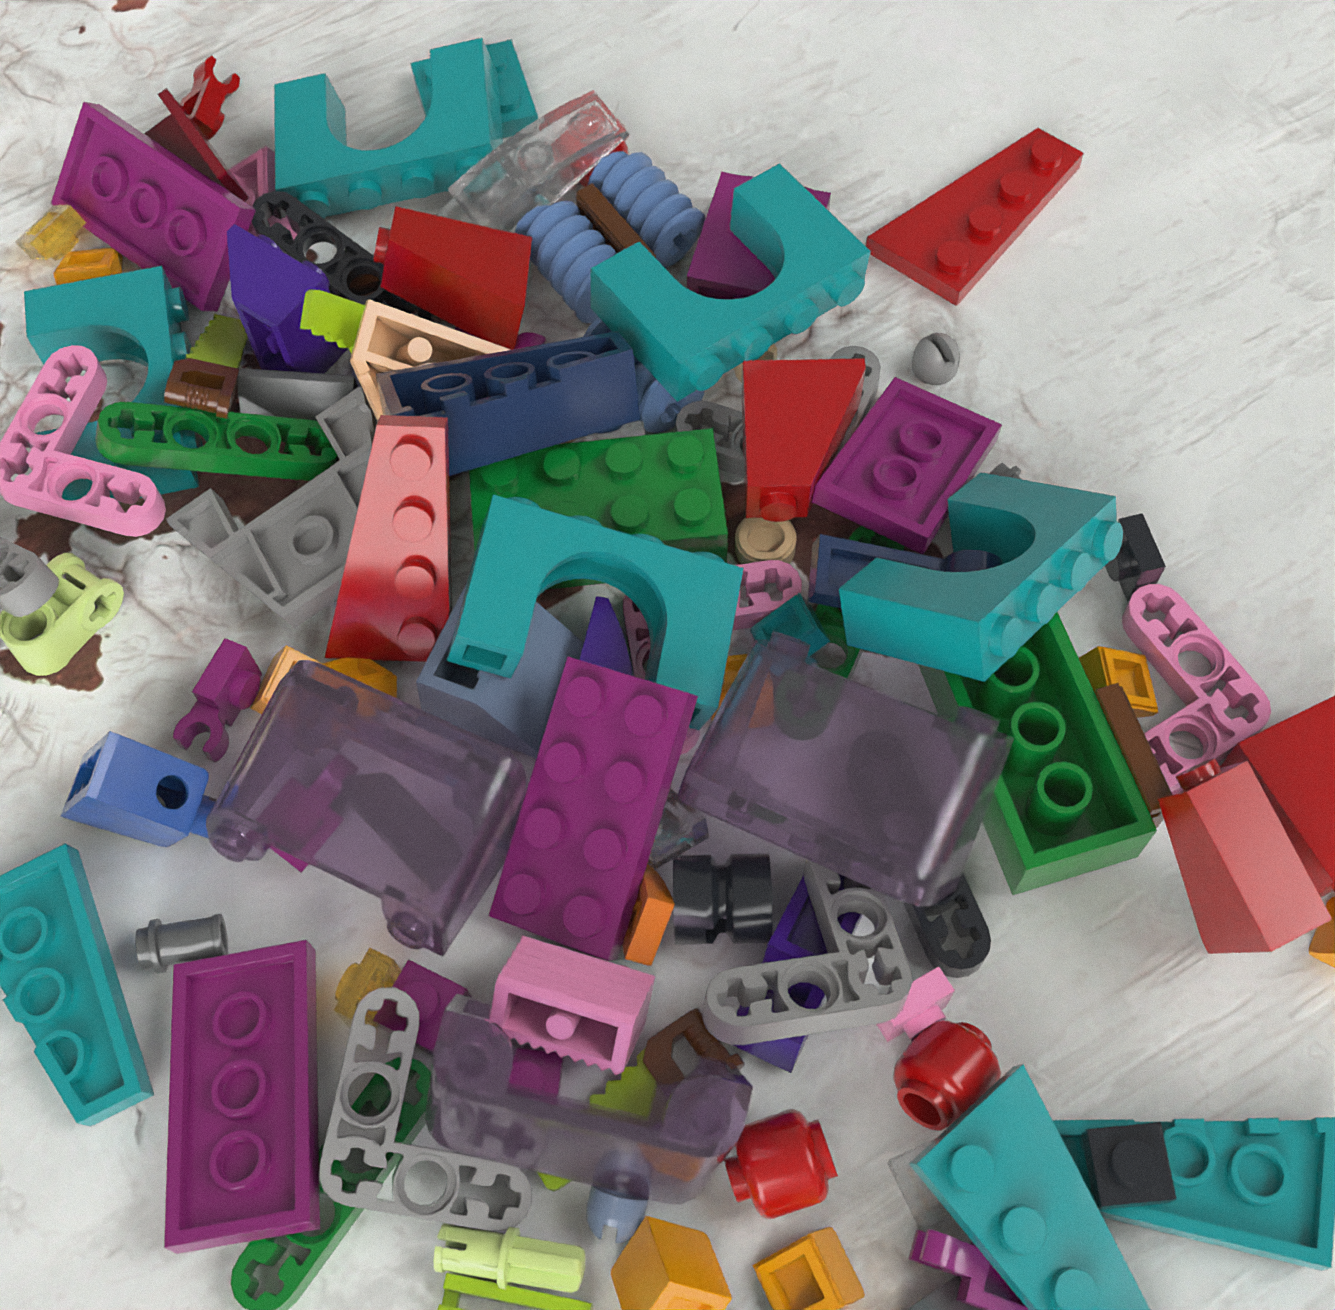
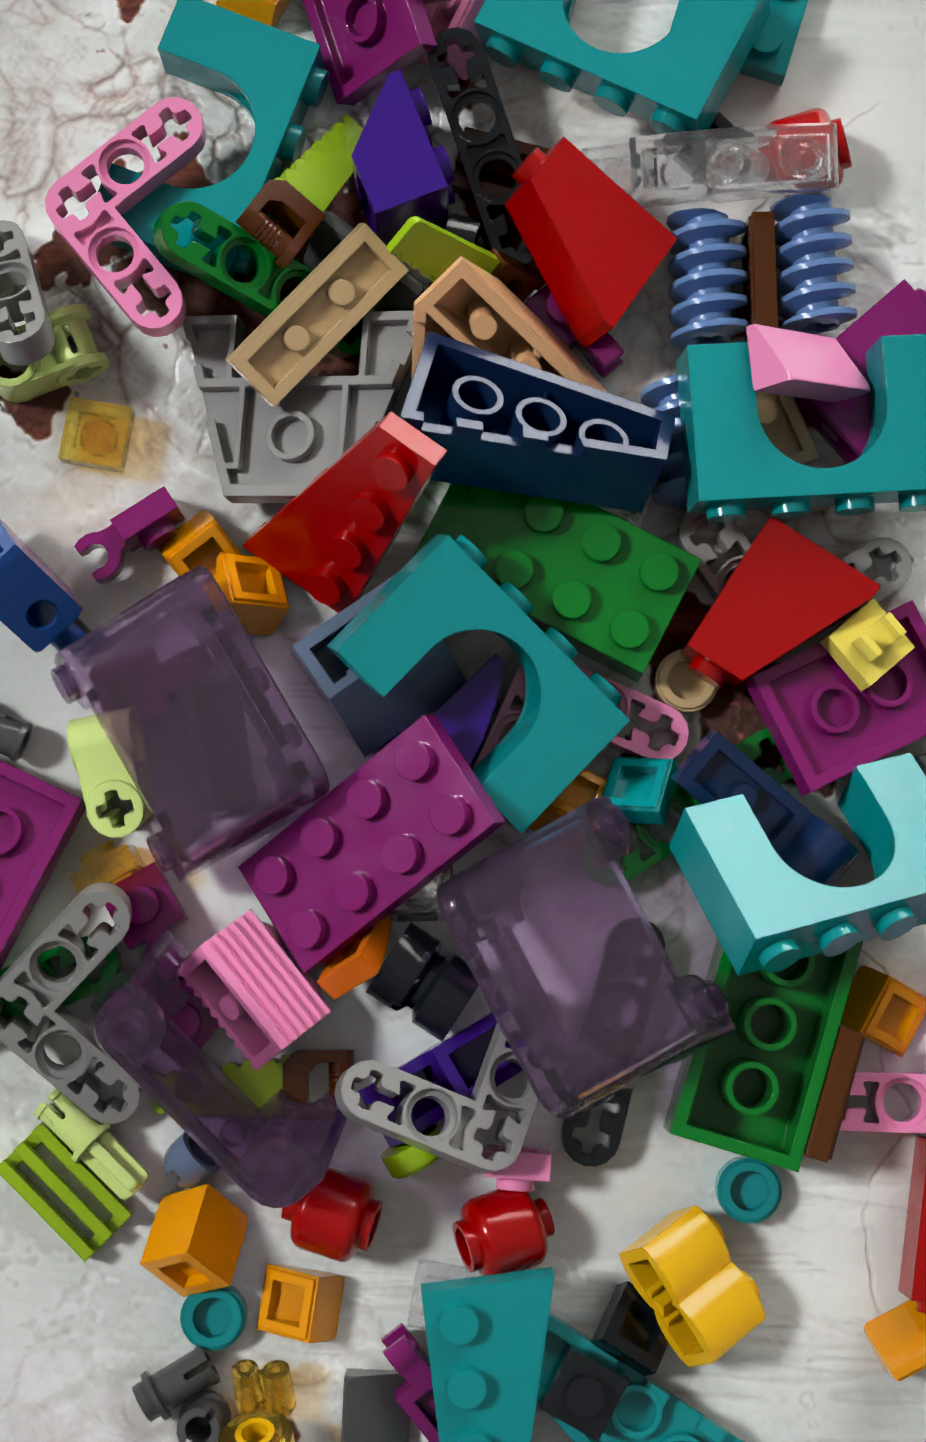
camera: 30 degrees right, 20 degrees up
slope [1158,758,1332,954] -> none
none -> clear yellow plate [58,397,136,474]
none -> yellowish green piece [67,707,157,838]
none -> tan plate [225,223,409,407]
none -> lime tile [380,1124,441,1179]
none -> black plate [591,1281,669,1376]
none -> yellow brick [619,1205,766,1367]
none -> teal tile [715,1156,782,1224]
none -> bright pink slope [746,324,870,403]
none -> light yellow tile [820,598,915,691]

